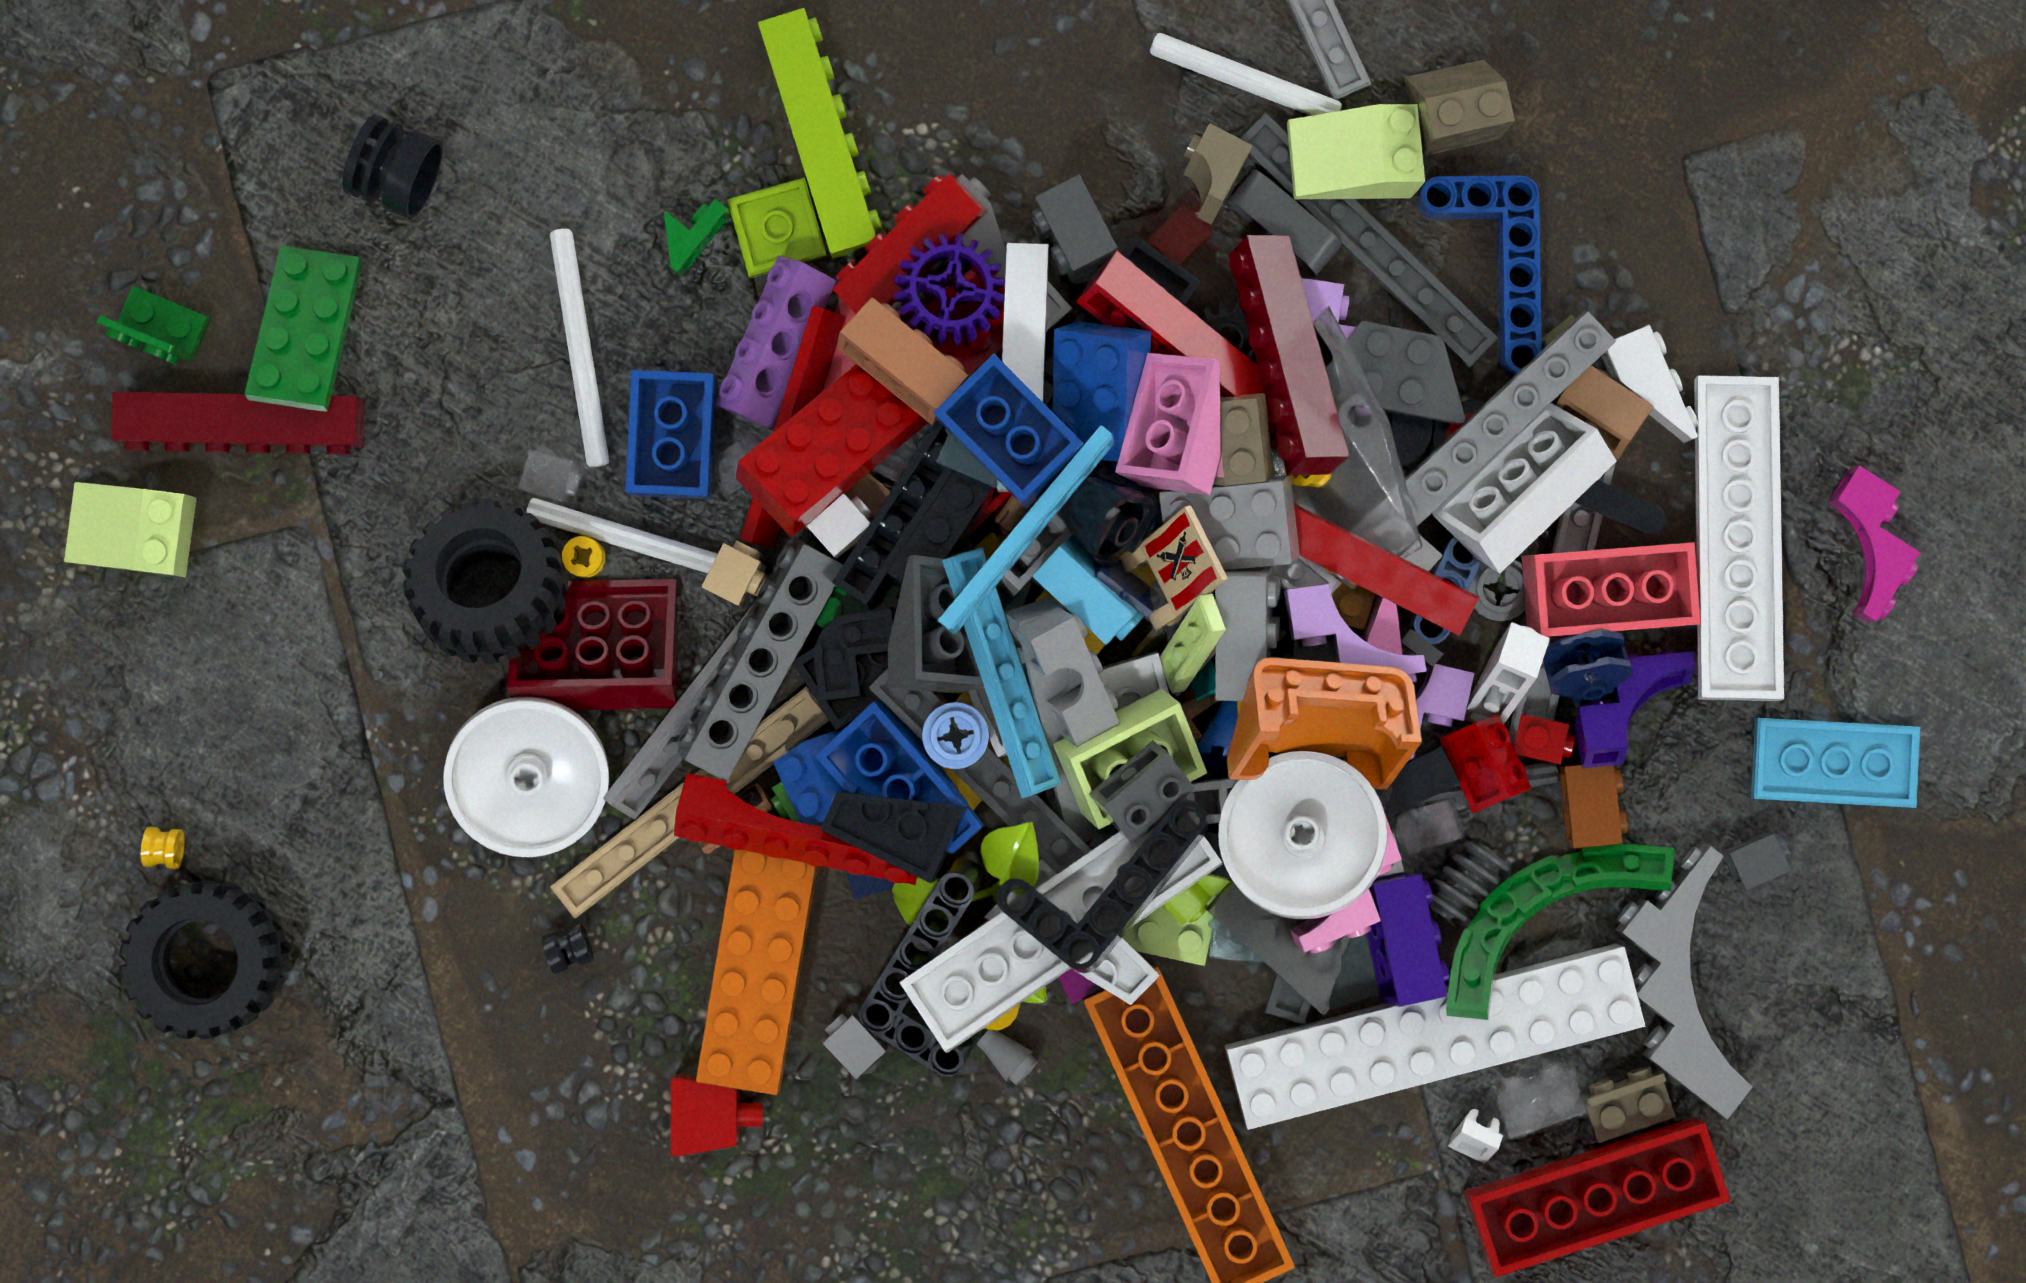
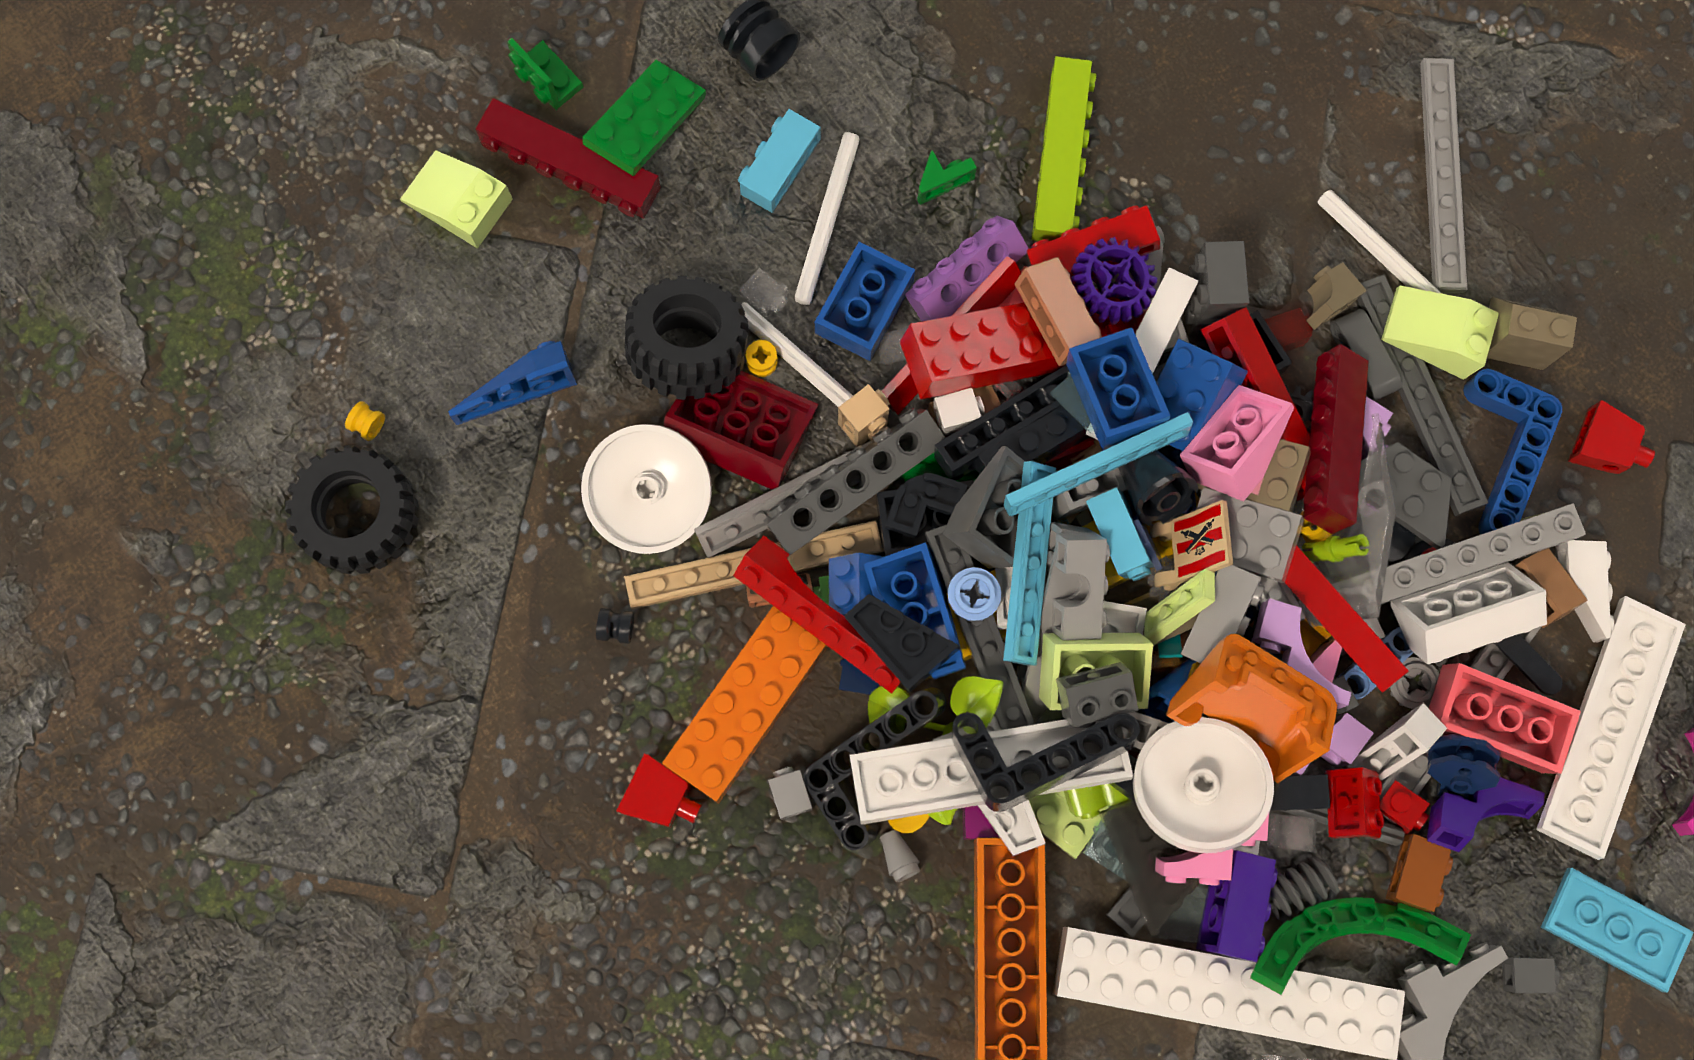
camera: 15 degrees right, 10 degrees down
lime tile [727,178,827,279] -> none
none -> blue wedge [448,341,577,425]
none -> medium azure brick [738,109,821,213]
none -> lime pin [1302,534,1369,563]
none -> red torso [1568,400,1655,474]

